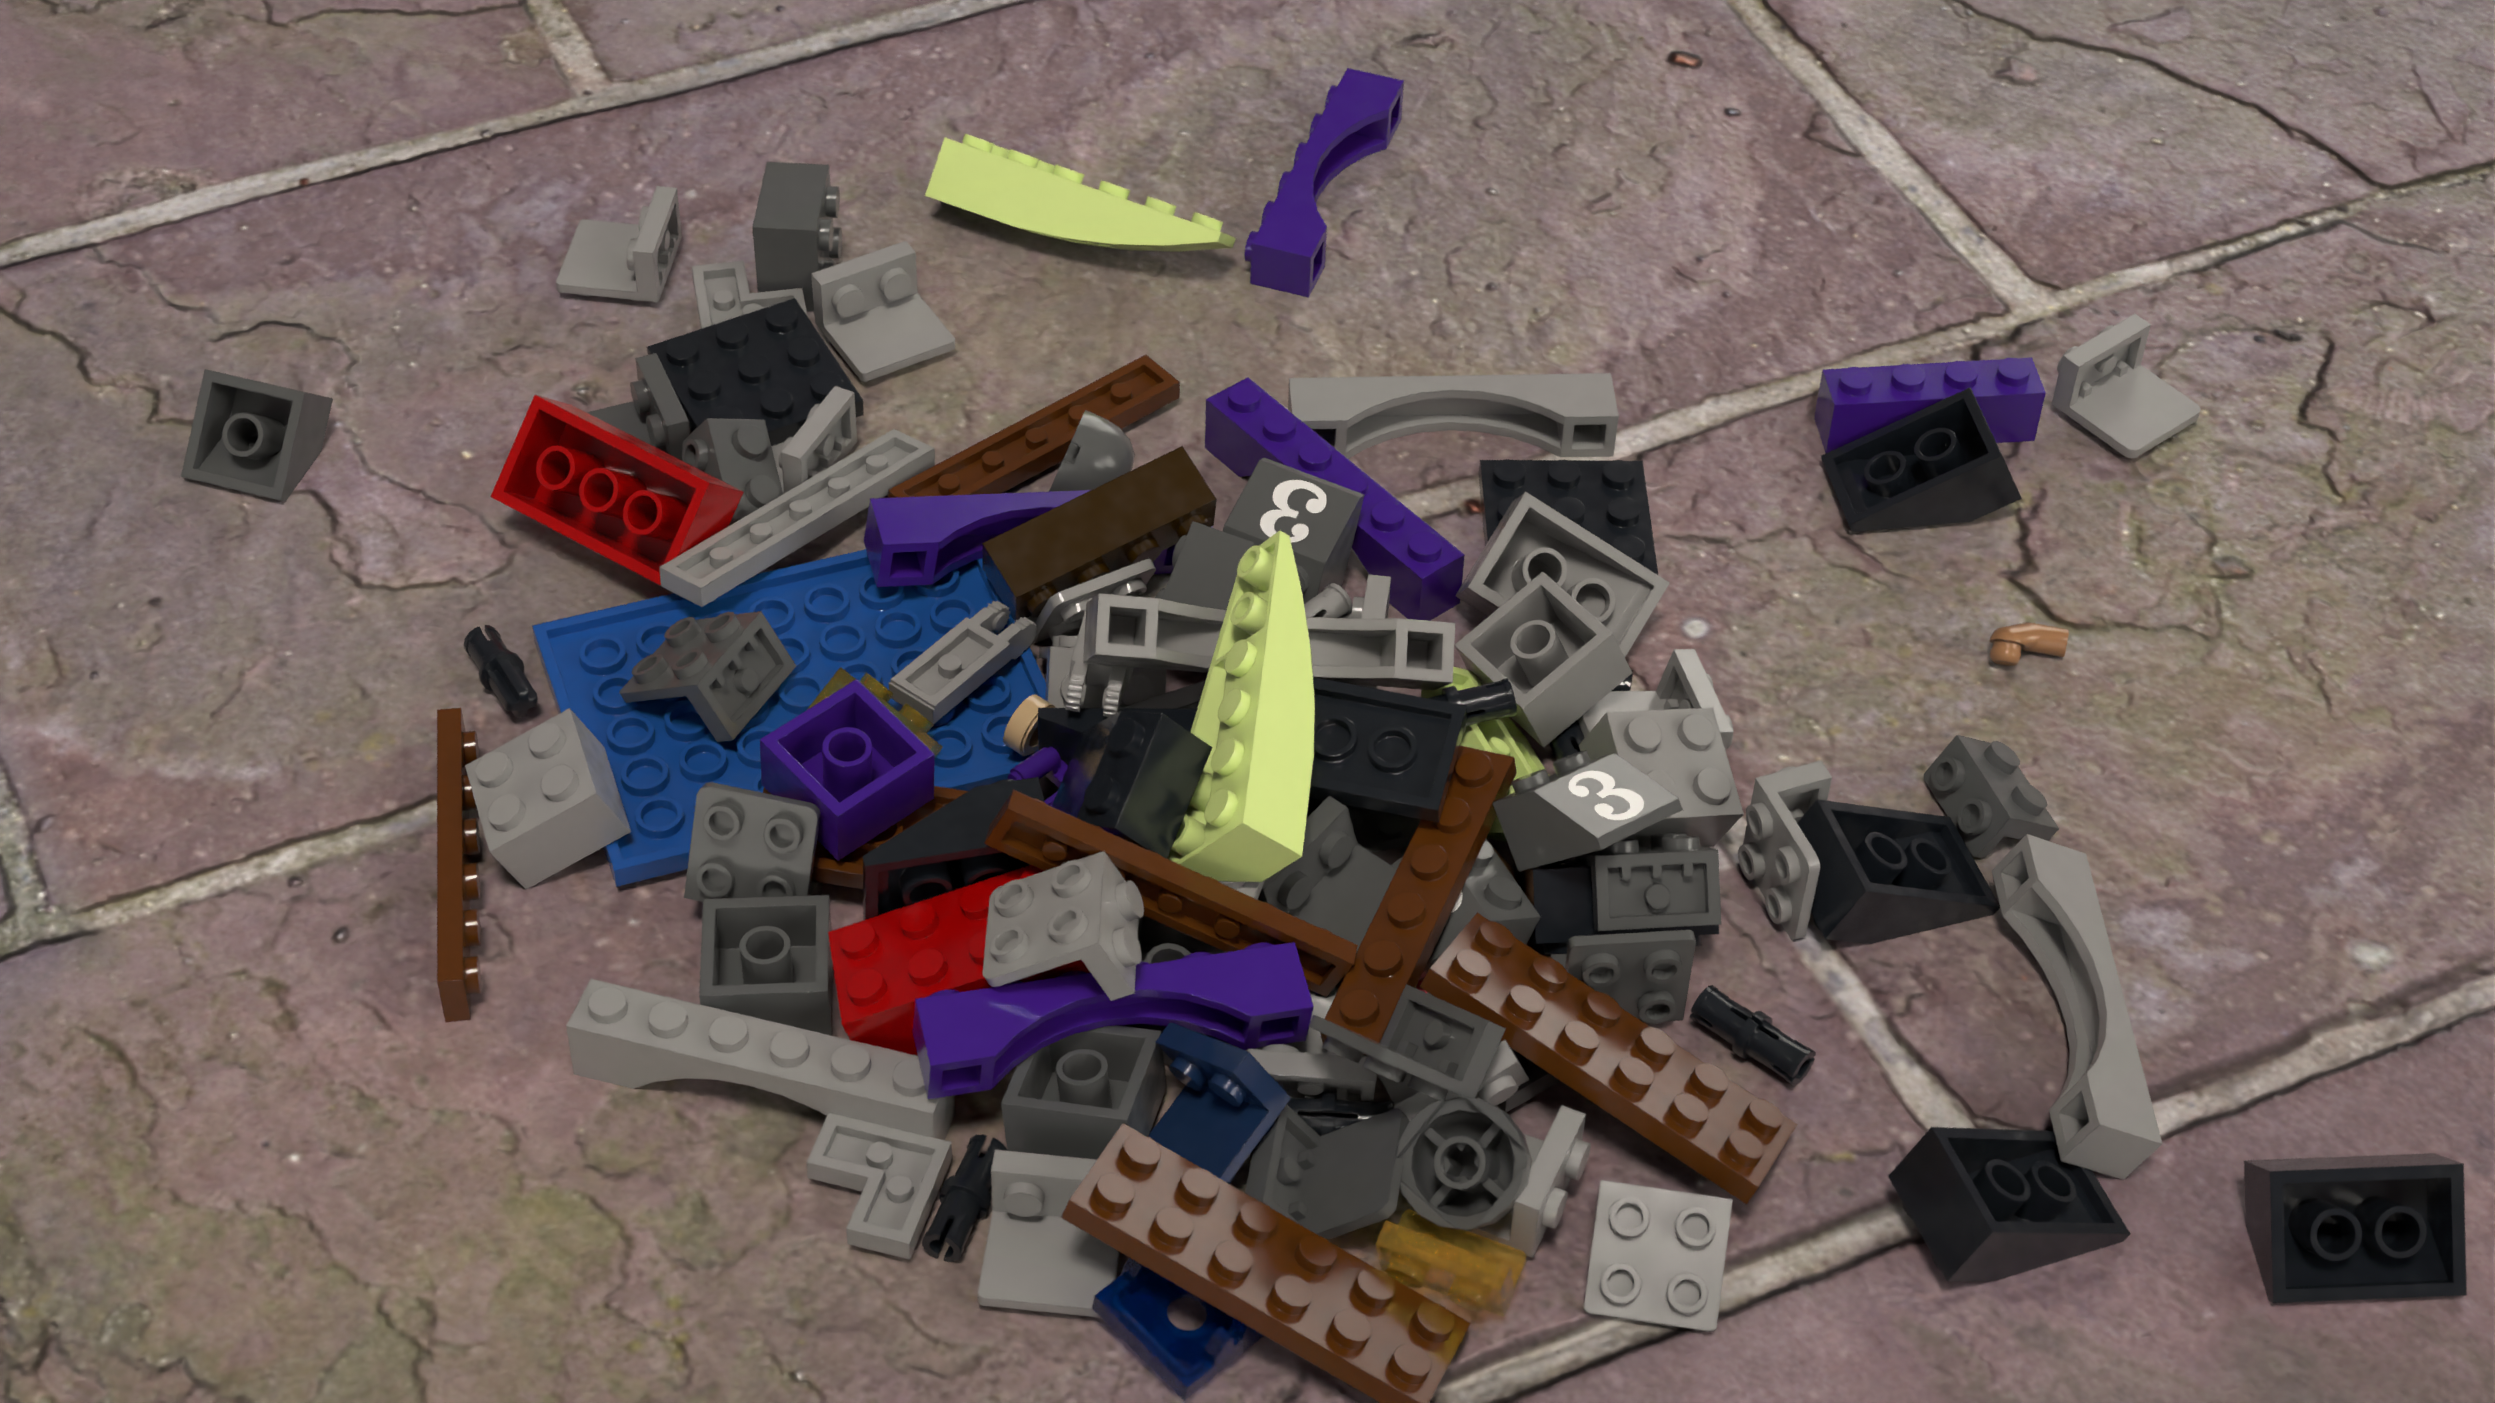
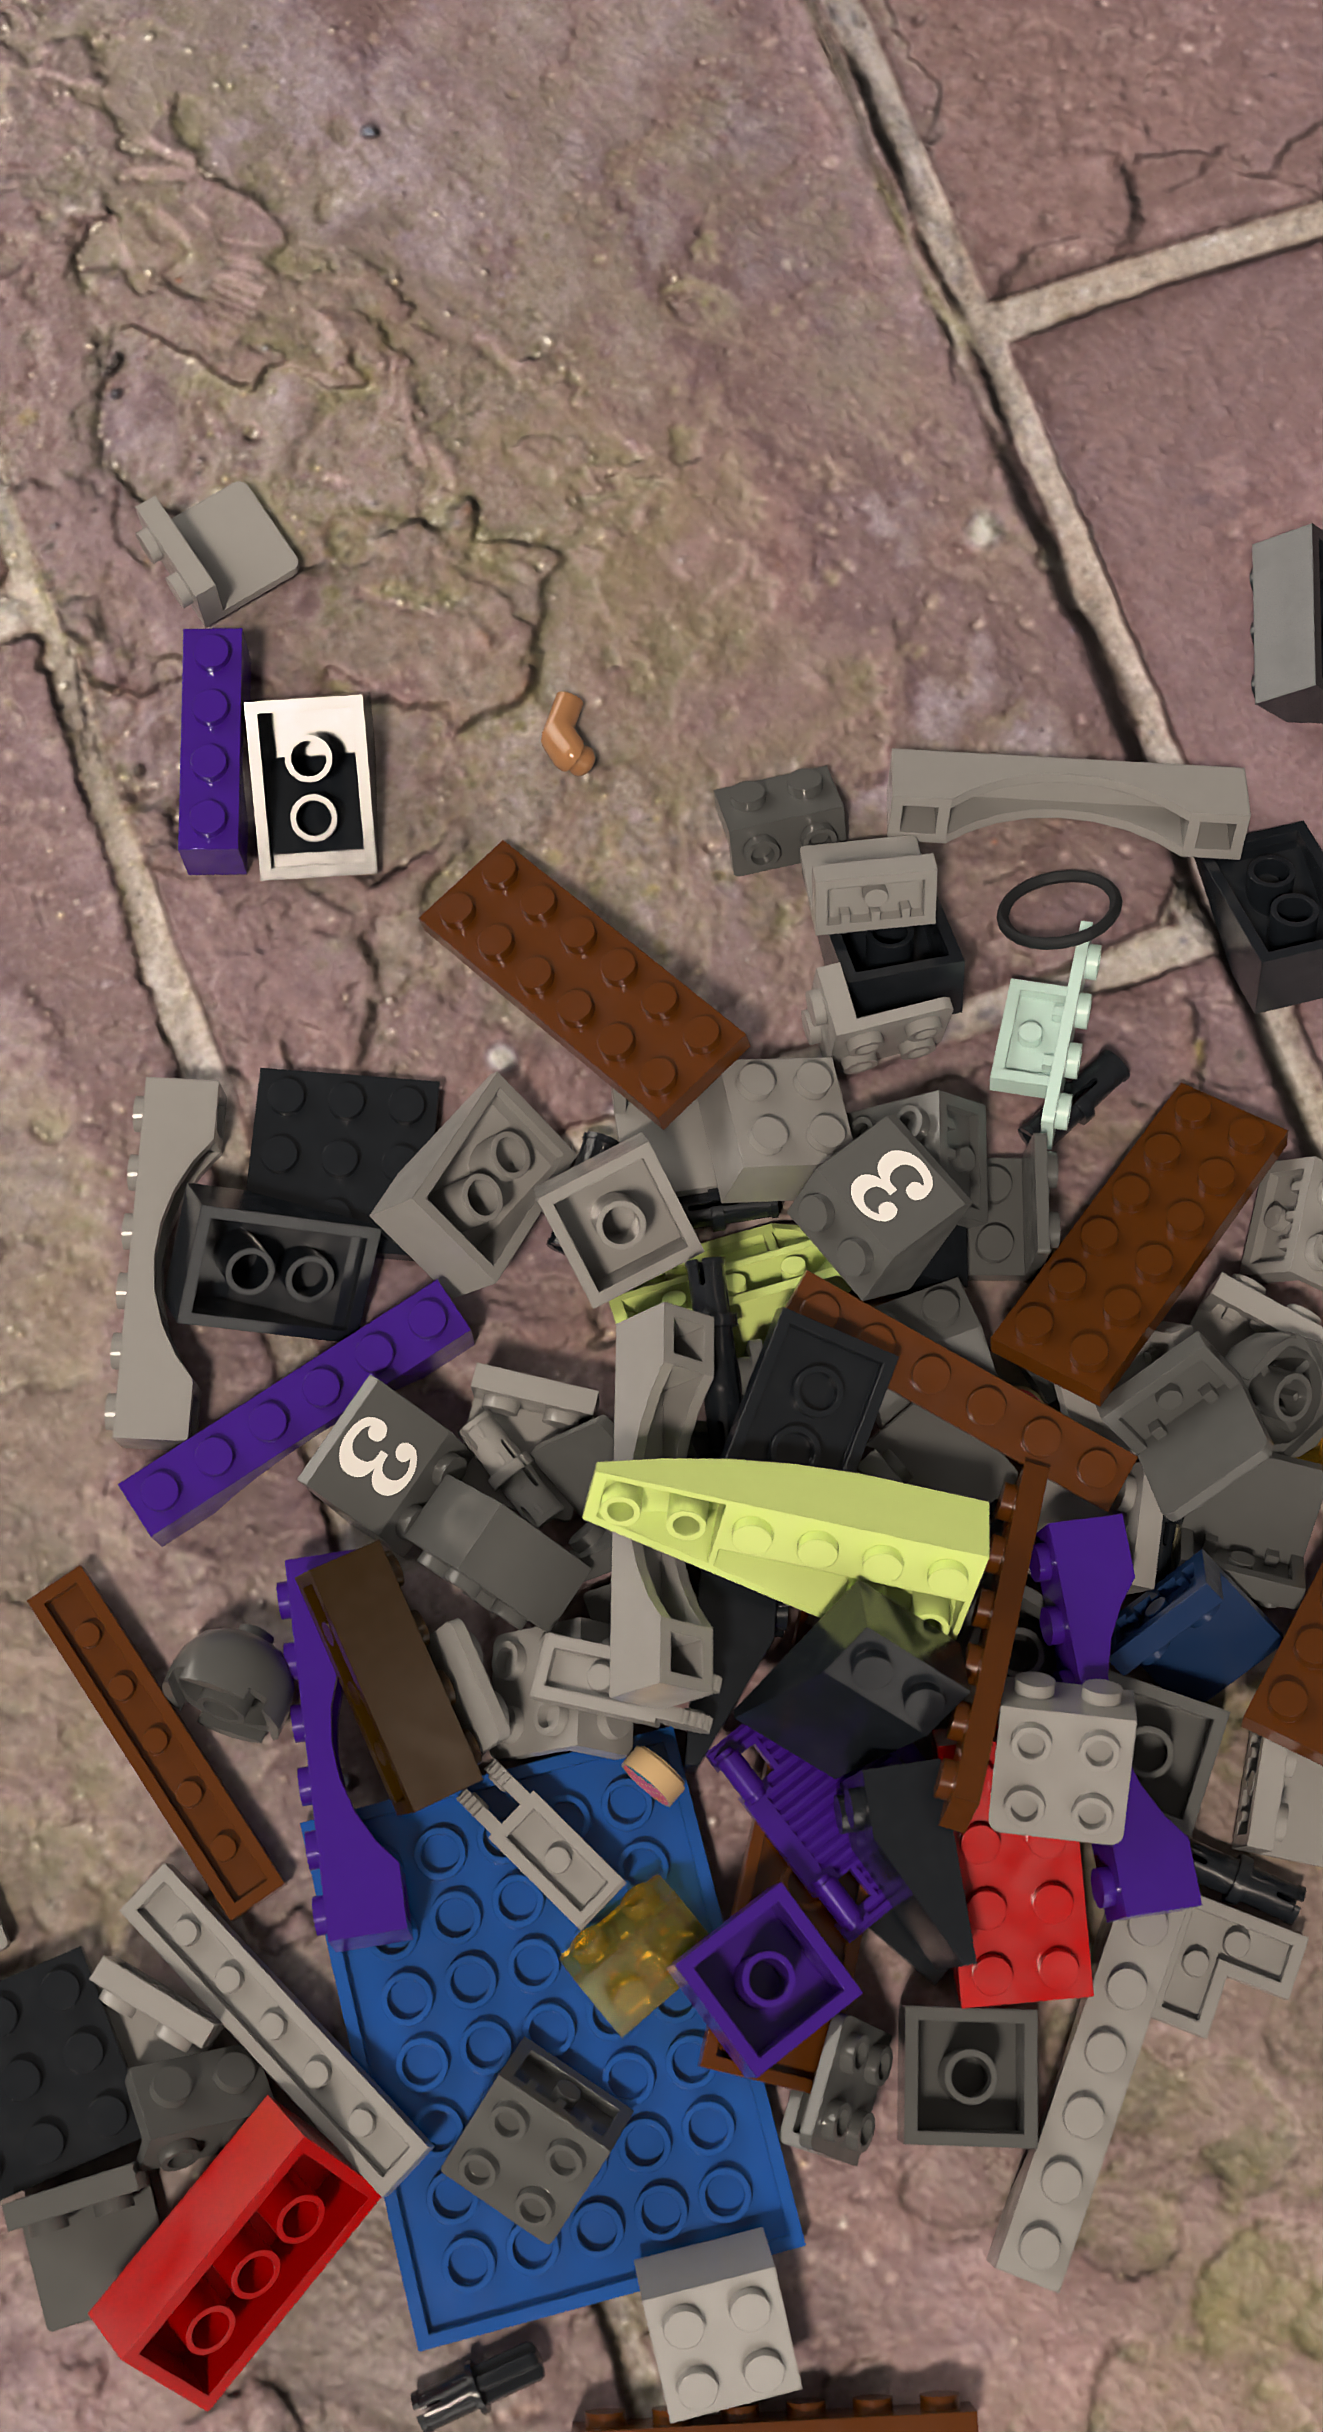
camera: 85 degrees left, 30 degrees up
none -> black slope [163,1182,382,1342]
none -> reddish brown plate [418,840,751,1130]
none -> light grey bracket [800,835,938,936]
none -> light aqua bracket [989,920,1102,1150]
none -> black tyre [996,870,1123,950]

